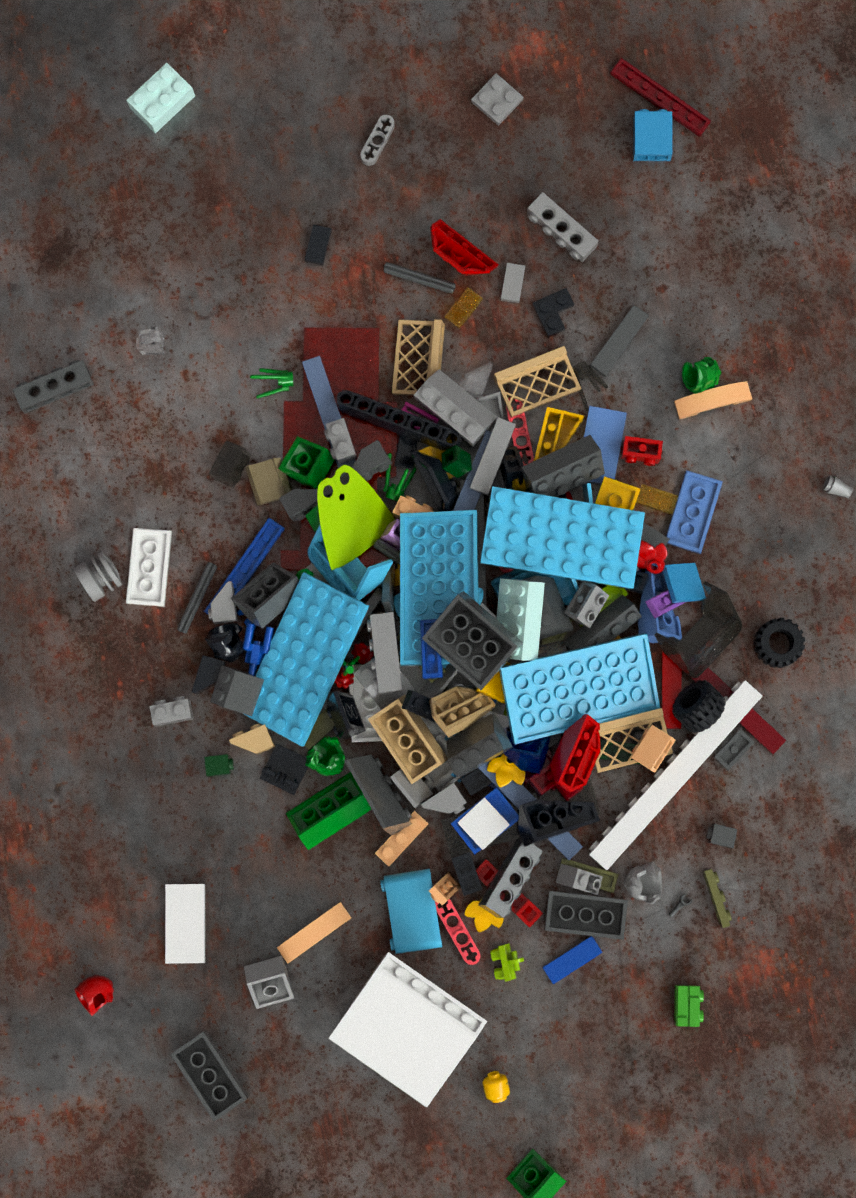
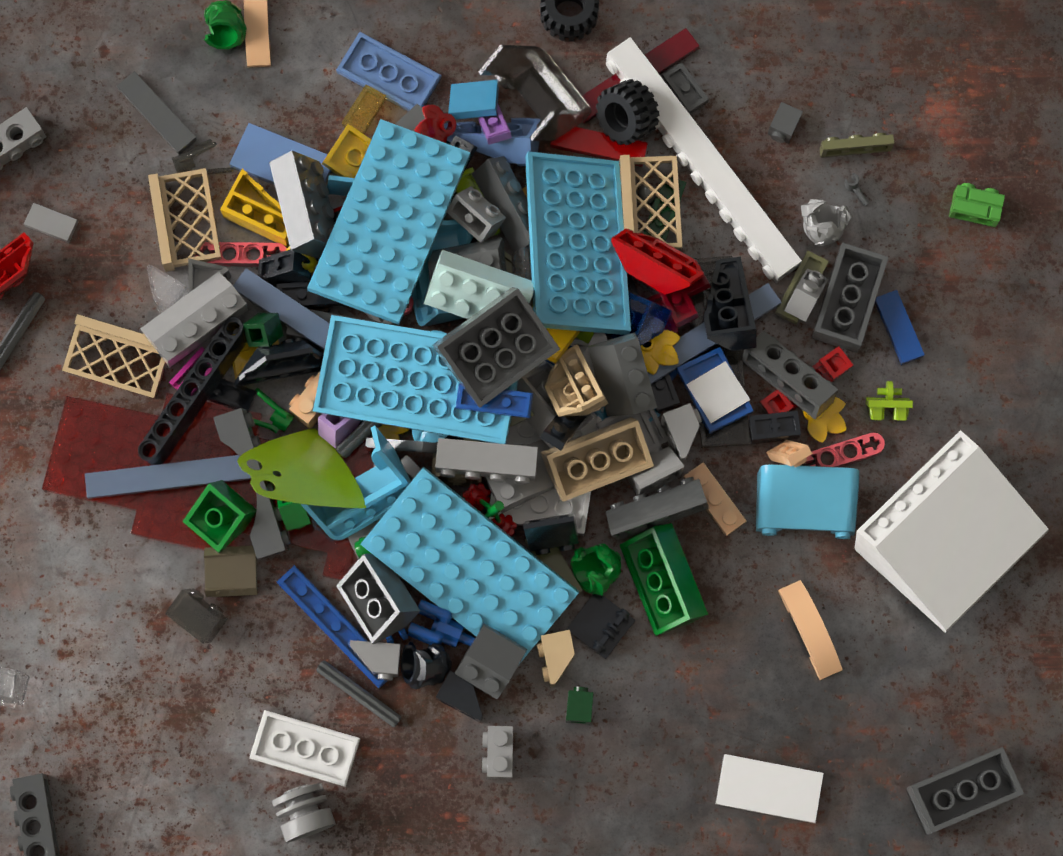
camera: 85 degrees left, 5 degrees down
light grey slope [244,956,294,1009] -> none
green plant [250,368,294,399] -> none
light grey brick [324,418,357,464] -> none
clear yellow slope [445,287,483,328] -> none
light grey tile [470,417,516,496] -> none
yellow head [482,1071,510,1103] -> none
black plate [532,288,574,338] -> none
red brick [621,436,663,466] -> none
light nougat brick [631,725,676,773] -> none

